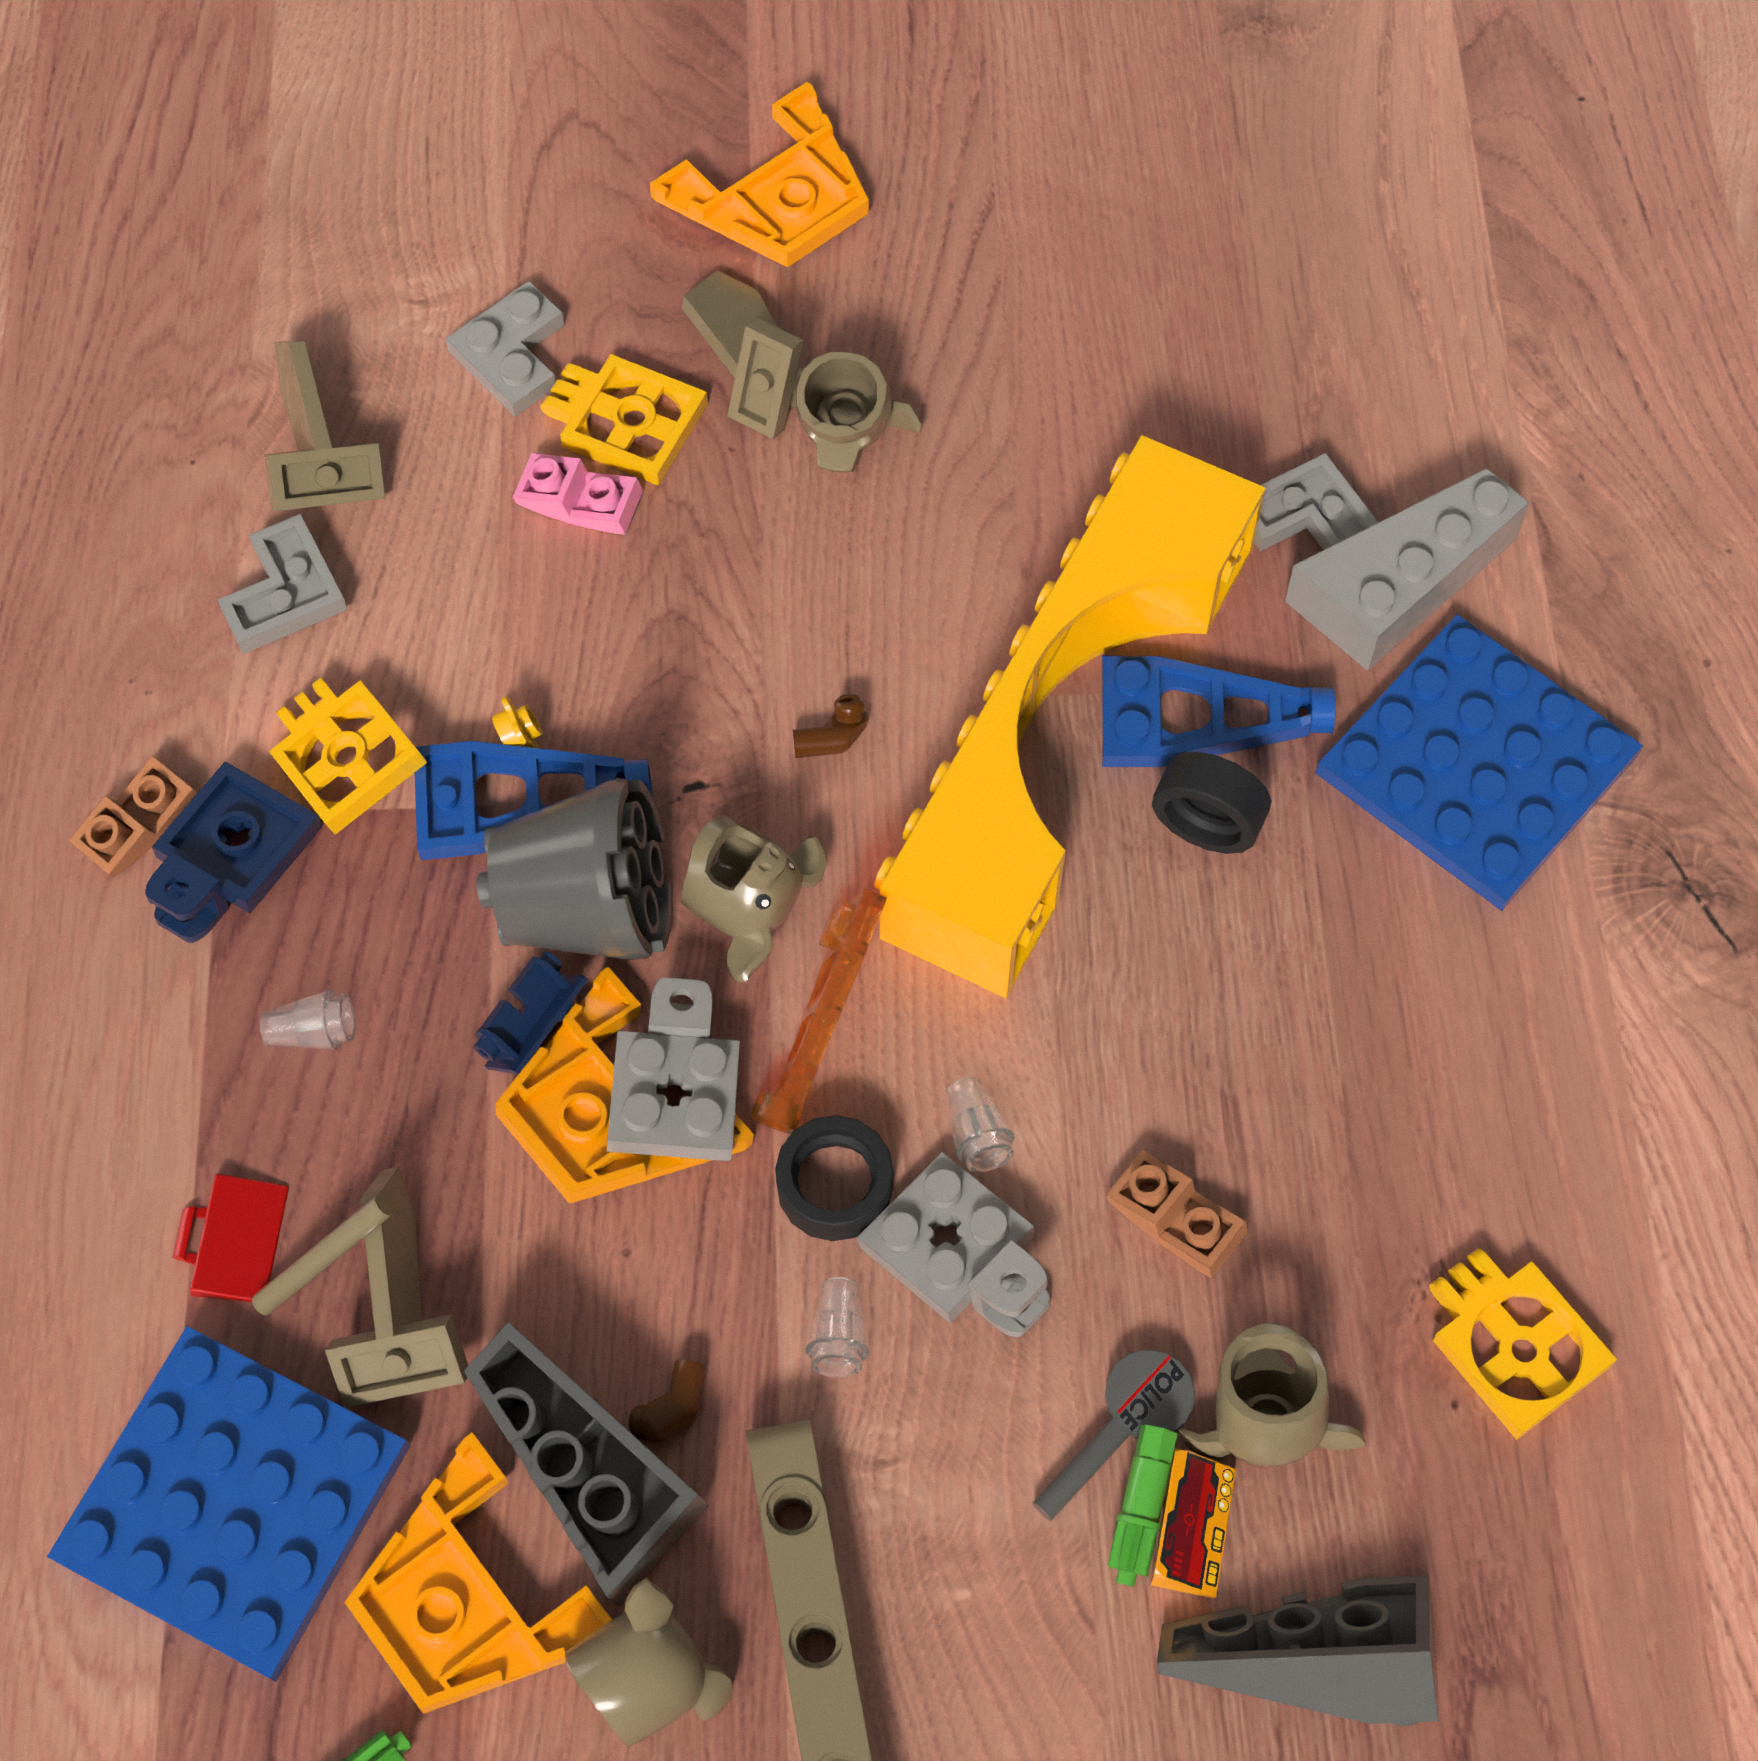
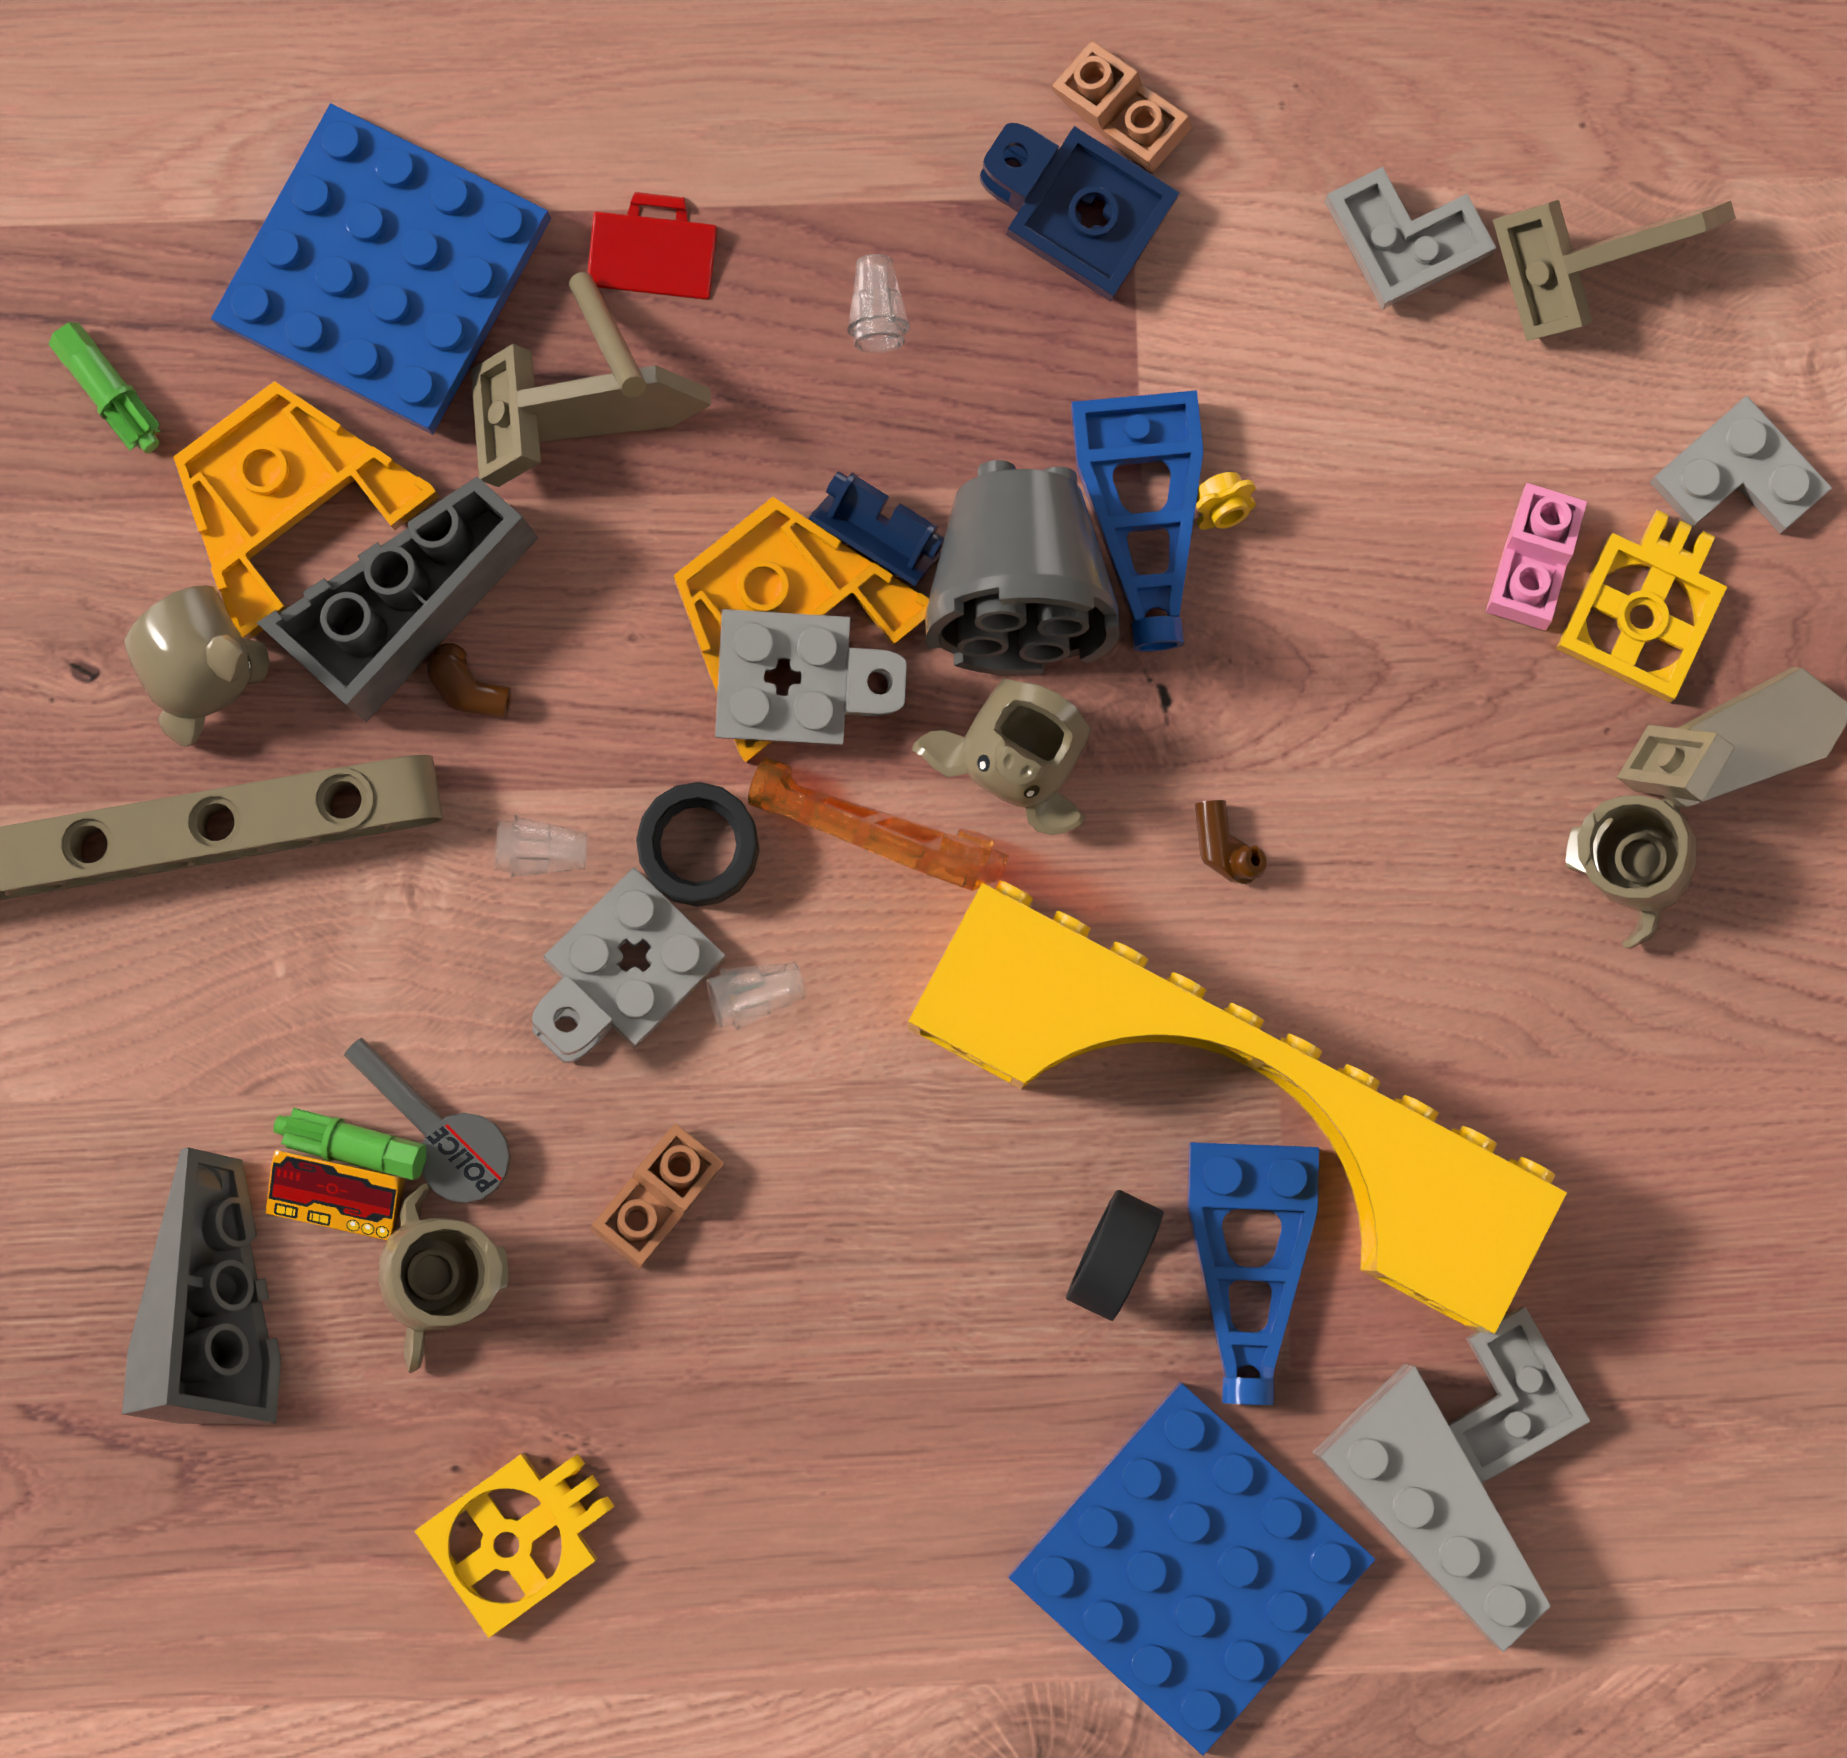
camera: 90 degrees right, 20 degrees up
yellow piece [269,677,427,835] -> none

